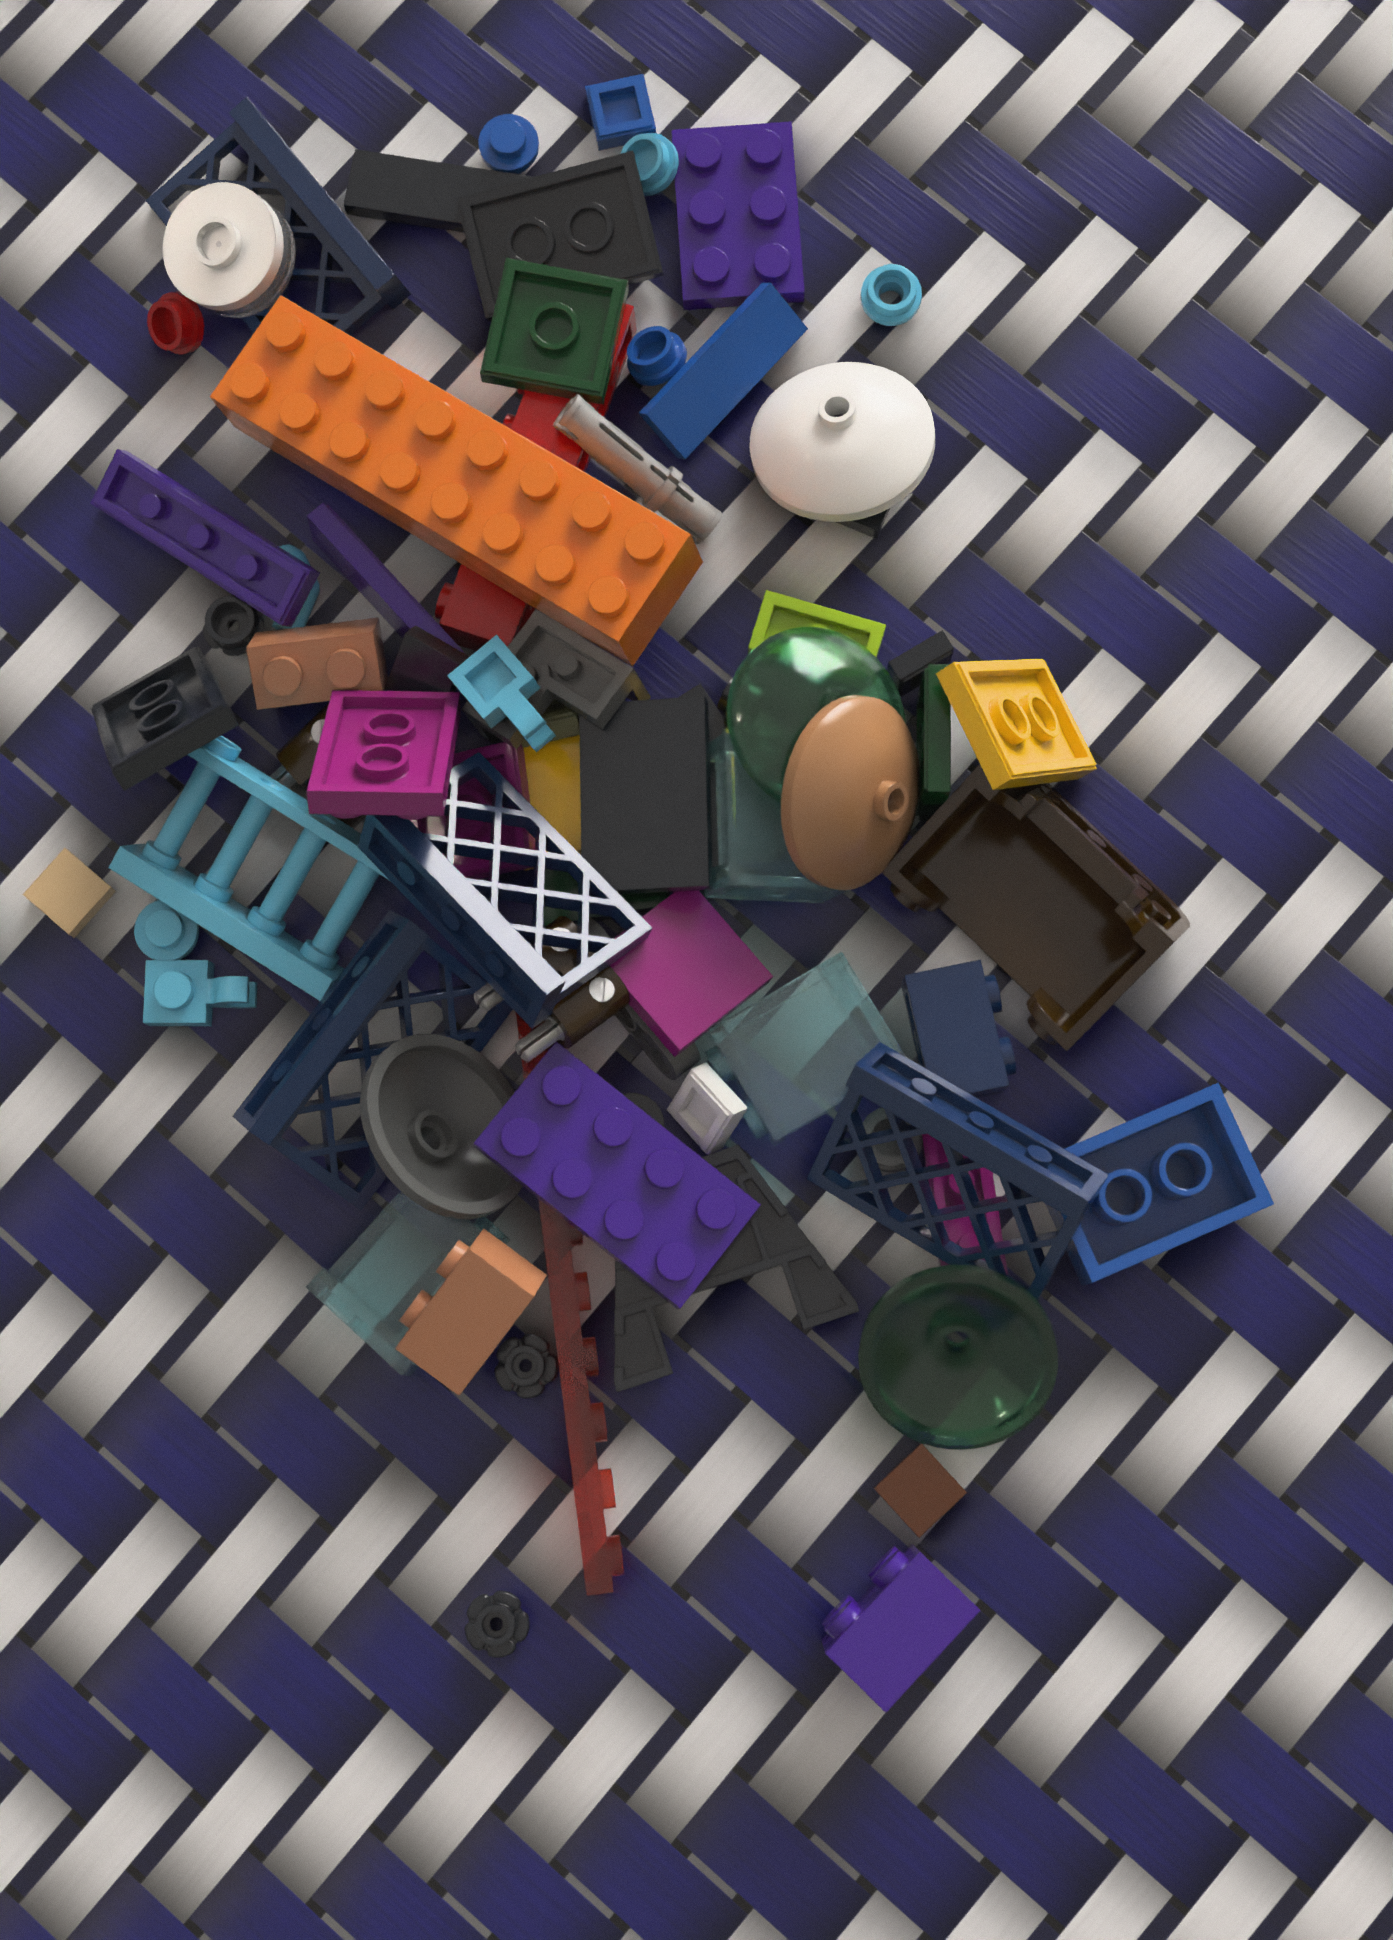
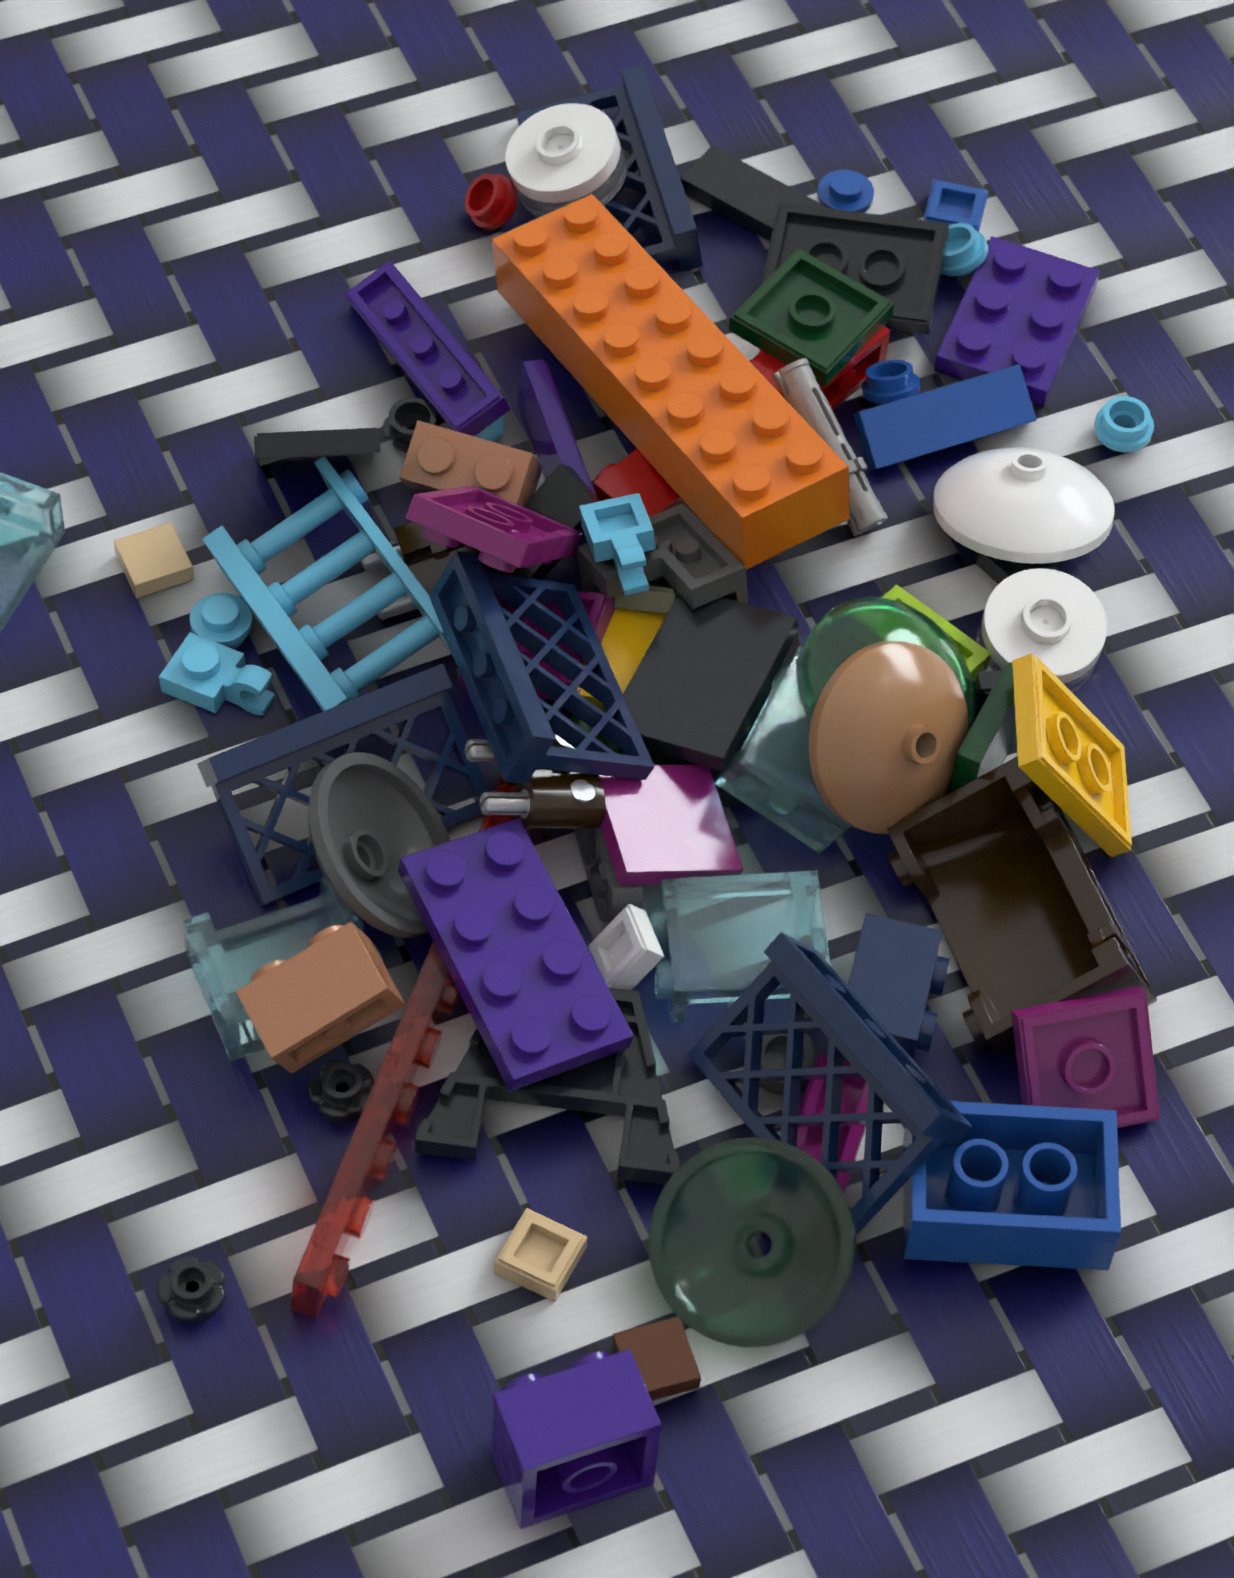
camera: 15 degrees right, 25 degrees down
none -> tan tile [494,1208,587,1302]
none -> white piece [977,568,1107,692]
none -> magenta tile [1011,986,1160,1128]

